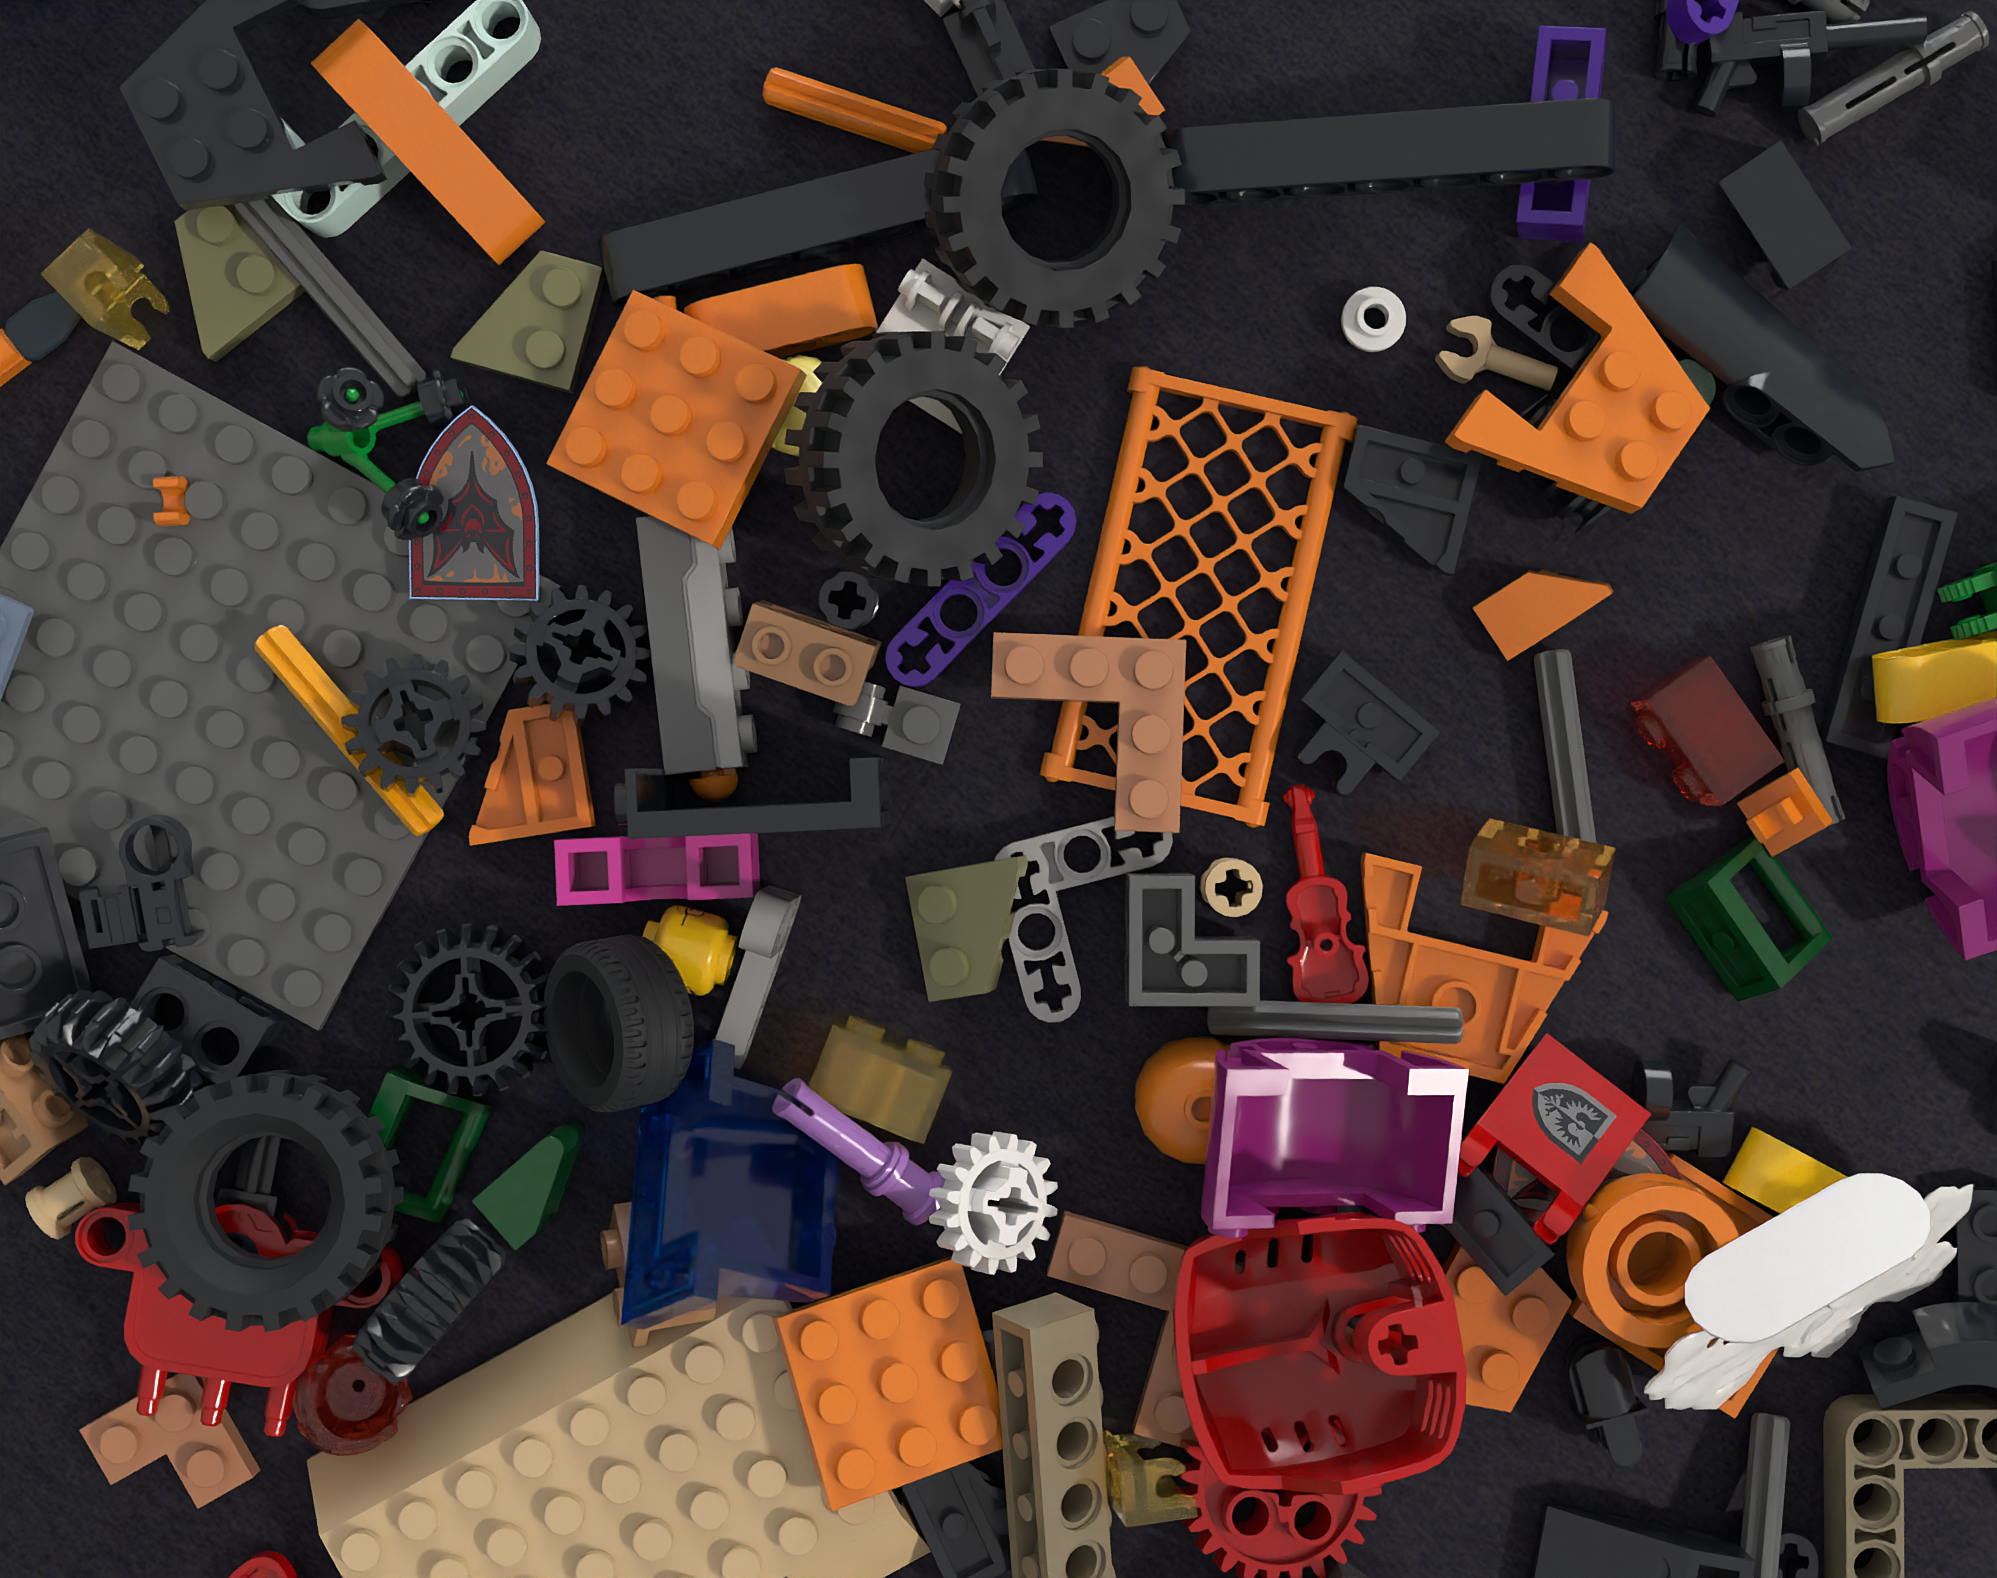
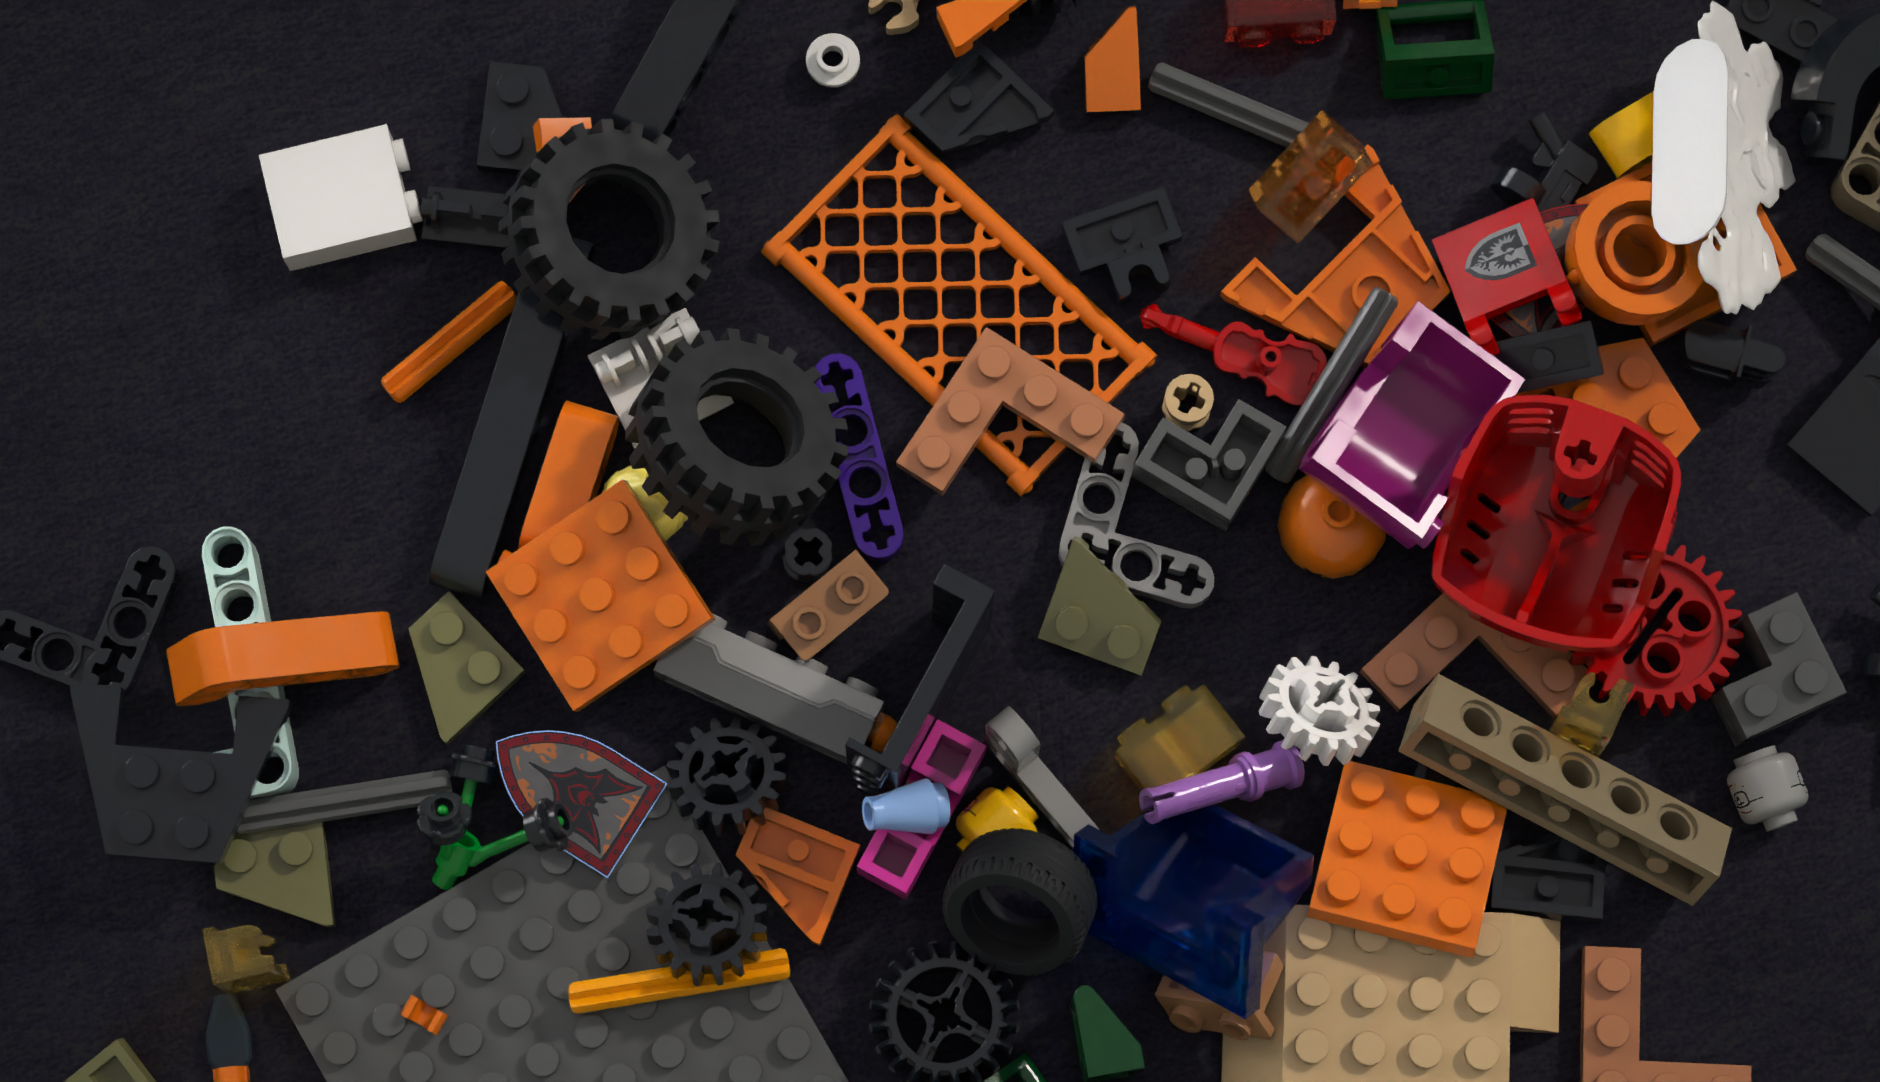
camera: 60 degrees left, 10 degrees down
dark grey plate [833,681,961,765] -> none
none -> light blue cone [862,778,950,834]

